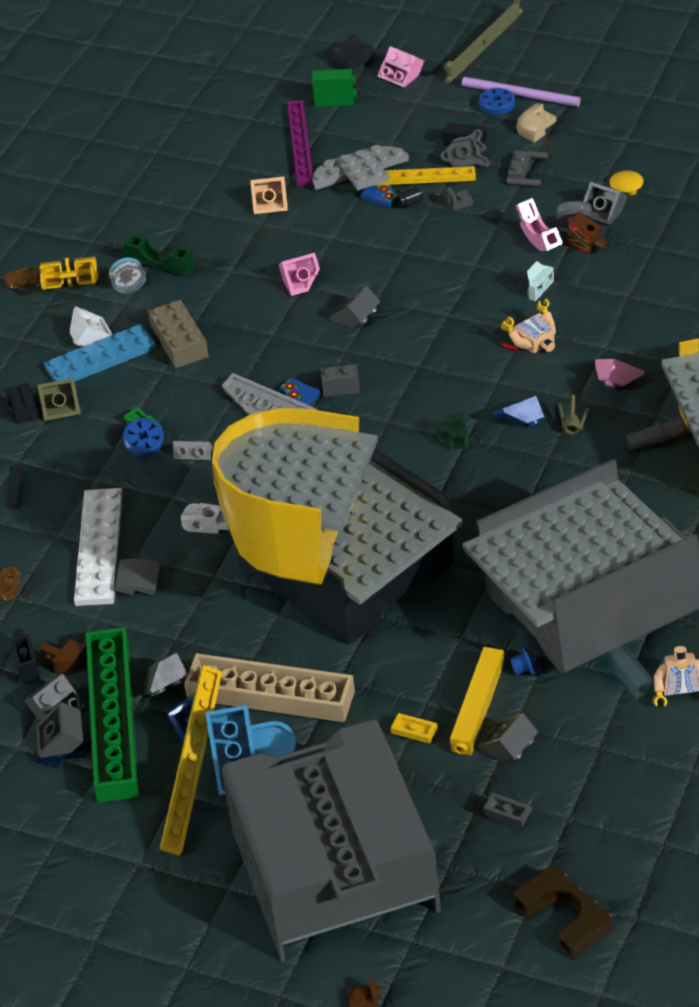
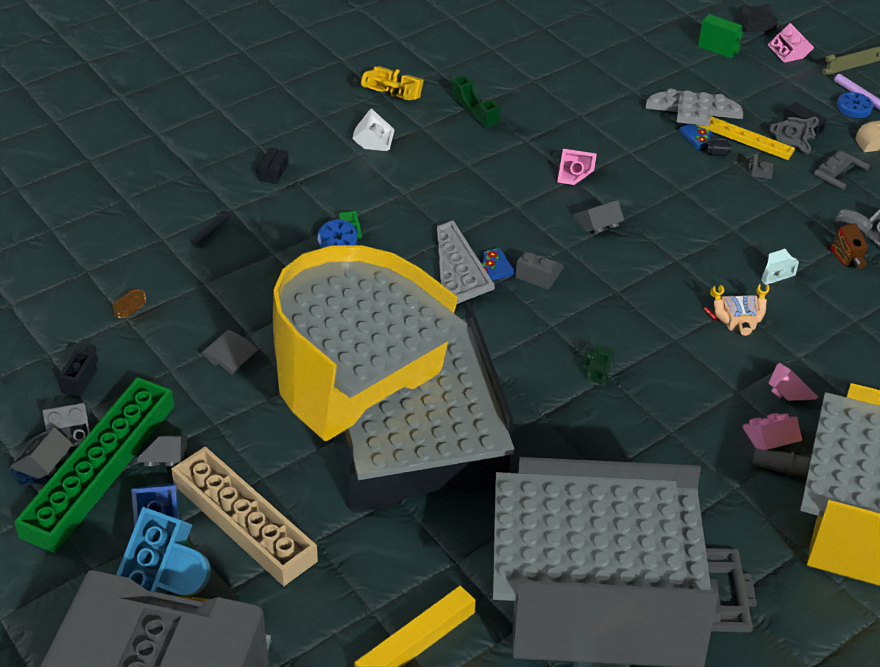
camera: 25 degrees right, 0 degrees up
clear orange plate [5,266,40,288] -> none
olive slope [38,378,81,421] -> none
reddish brown brick [40,639,87,675] -> none
dark azure plate [44,324,156,382] -> none
white plate [74,488,123,606] -> none
clear piece [109,258,146,294] -> none
dark tan brick [148,300,209,368] -> none
yellow plate [160,665,222,856] -> none
light nougat slope [250,177,288,214] -> none
magenta tile [287,100,313,187] -> none
yellow plate [391,713,437,744] -> none
slope [492,396,544,426] -> none
blue piece [511,647,536,675] -> none
bright pink arch [515,198,563,251] -> none
olive plant [557,395,590,435] -> none
none -> bright pink slope [743,413,802,450]

